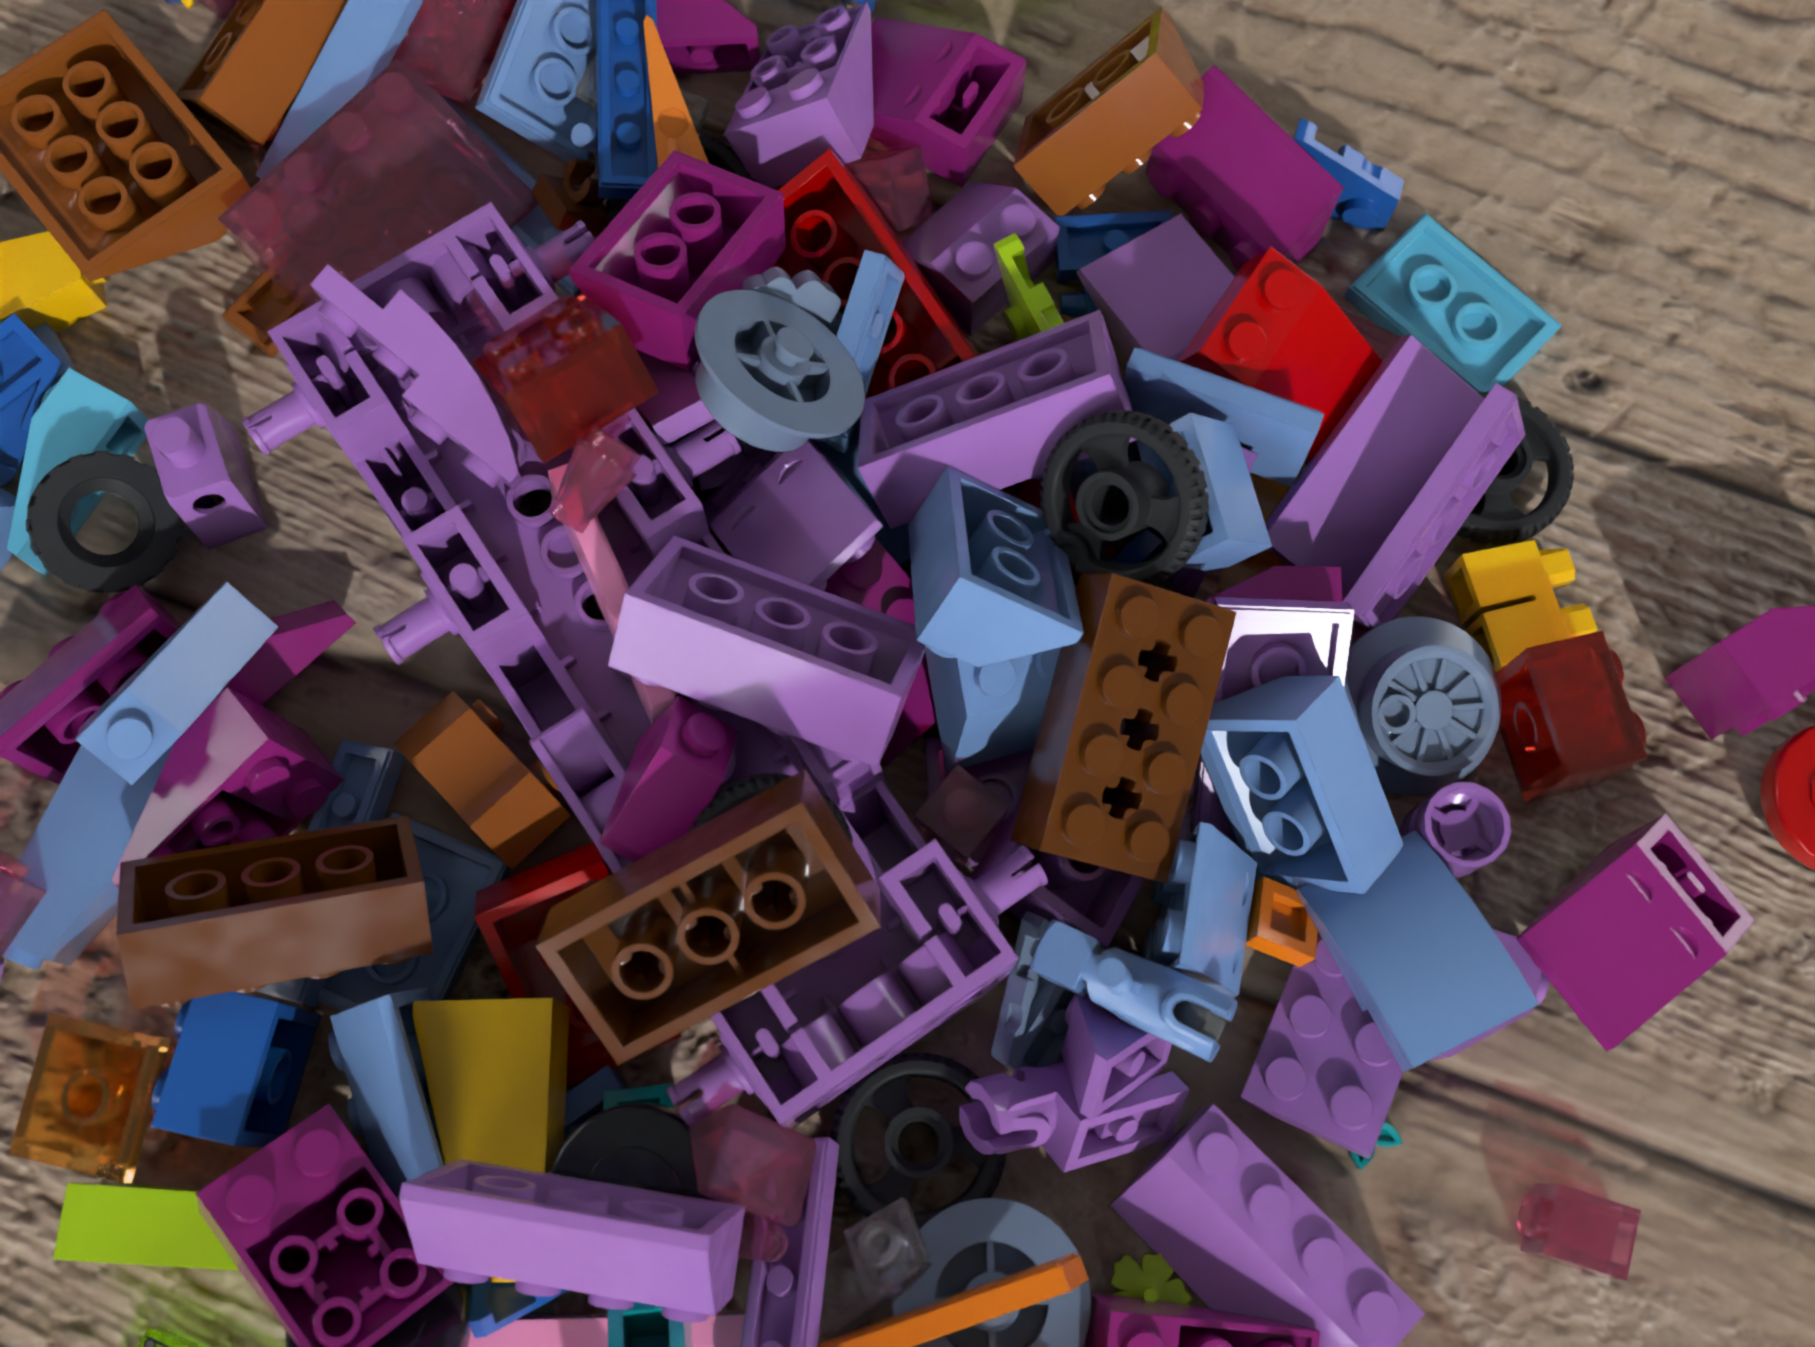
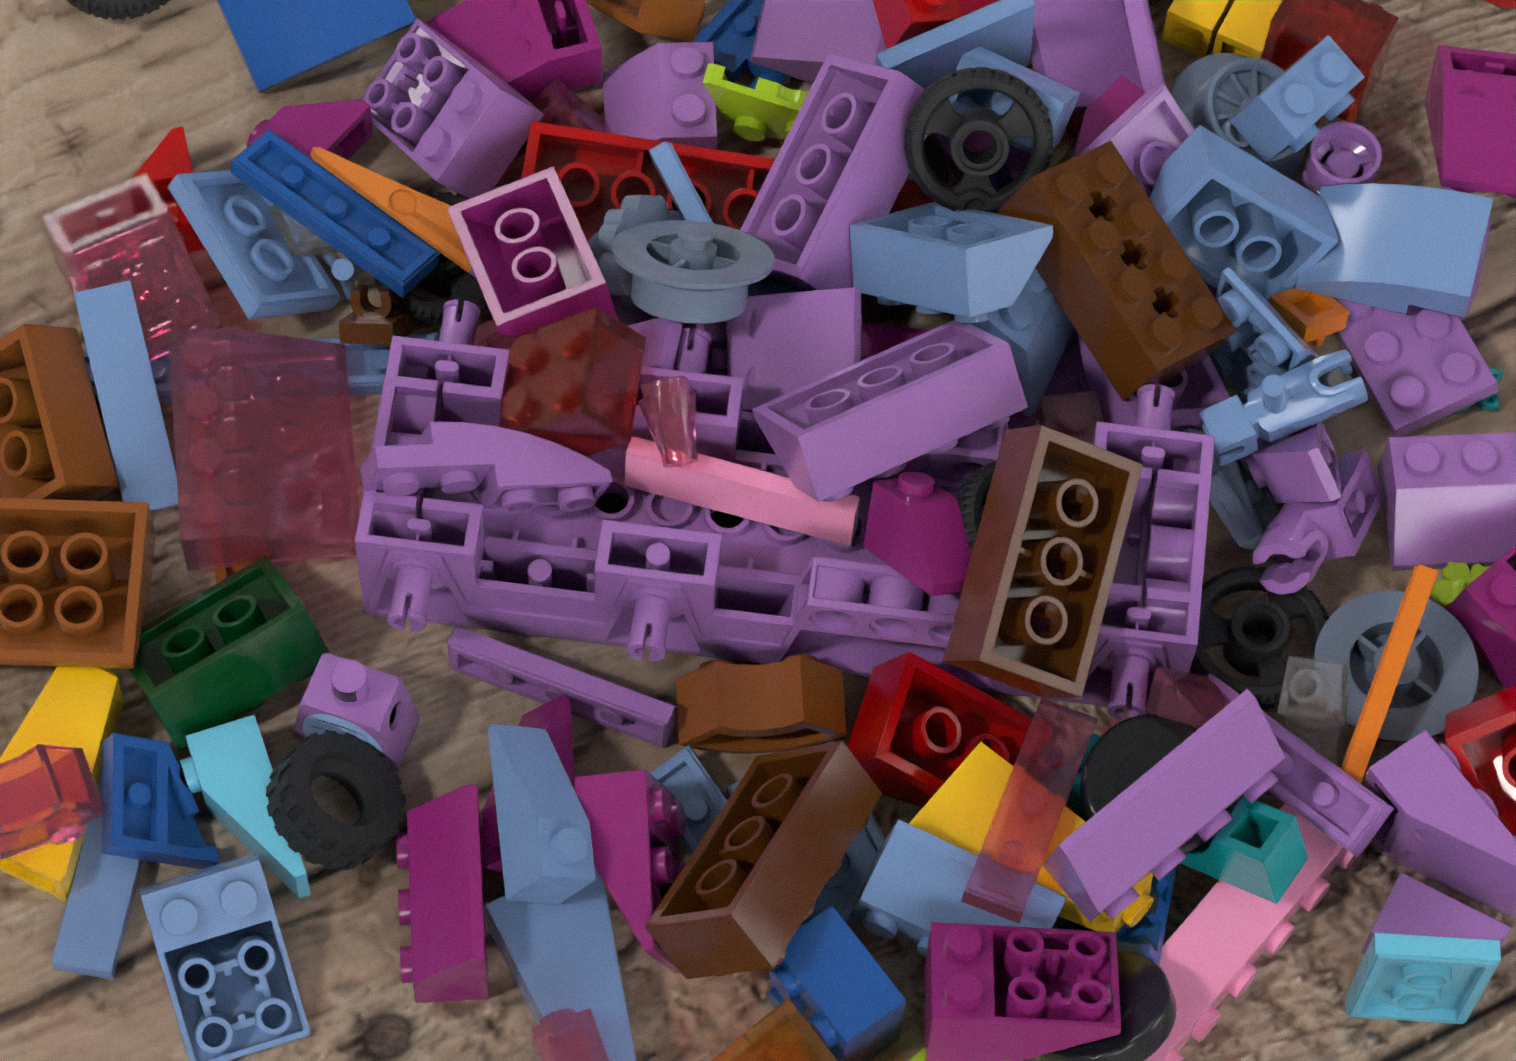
camera: 50 degrees left, 10 degrees down
none -> dark green slope [128,555,329,751]
none -> medium lavender tile [447,625,675,748]
none -> clear pink tile [961,698,1098,924]
none -> medium blue brick [1230,35,1365,163]

